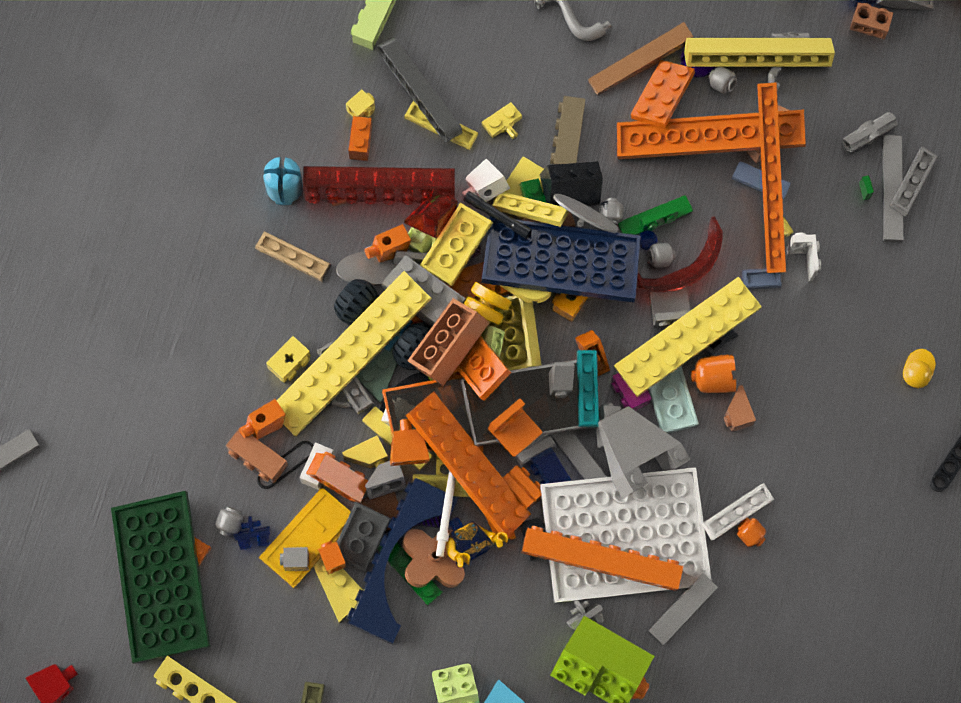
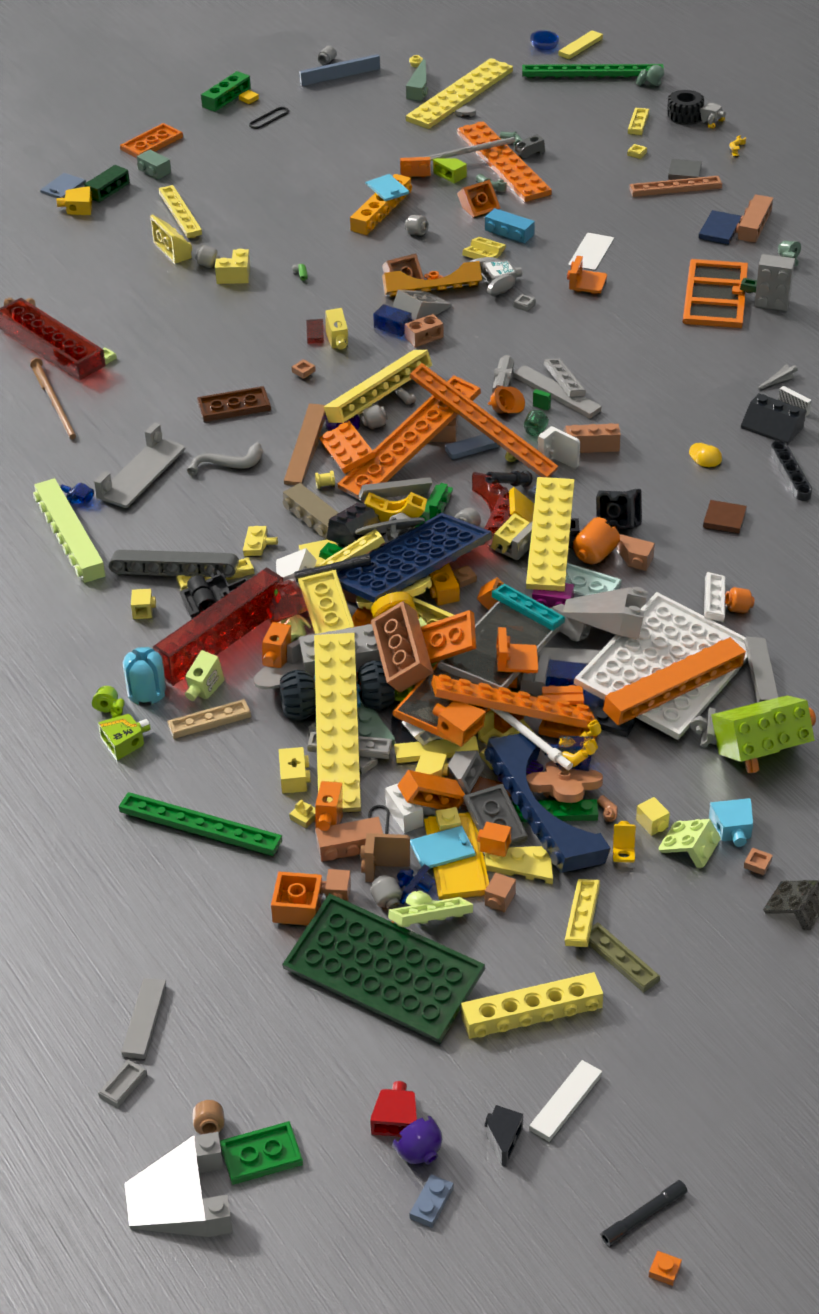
camera: 45 degrees left, 30 degrees down
light grey brick [280,547,309,571] -> none
orange brick [348,116,372,161] -> none
light grey slope [548,362,574,398] -> none
none -> lime piece [92,685,125,718]
none -> lime torso [98,714,151,760]
none -> green plate [118,792,283,856]
none -> black plate [179,570,253,620]
none -> yellowish green torso [185,650,225,701]
none -> orange brick [271,871,323,925]
none -> light yellow tile [289,799,315,828]
none -> light yellow bush [315,471,335,489]
none -> nougat brick [322,869,351,902]
none -> light grey tile [358,477,432,501]
none -> medium nougat bracket [361,833,411,882]
none -> yellow arch [364,492,427,522]
none -> yellowish green plate [388,891,473,927]
none -> medium azure container [410,826,476,870]
none -> light yellow plate [435,807,461,831]
none -> medium nougat plate [452,565,477,587]
none -> black pin [485,470,533,487]
none -> nougat brick [485,873,516,912]
none -> orange piece [487,386,525,414]
none -> light yellow hinge [491,513,530,553]
none -> yellow tile [509,487,535,523]
none -> clear green head [523,410,549,436]
none -> nougat slope [564,423,621,453]
none -> light yellow tile [565,879,600,947]
none -> black piece [596,489,642,529]
none -> nougat arm [597,795,618,822]
none -> yellow bracket [613,821,636,863]
none -> light yellow brick [636,797,670,836]
none -> reddish brown tile [703,500,747,534]

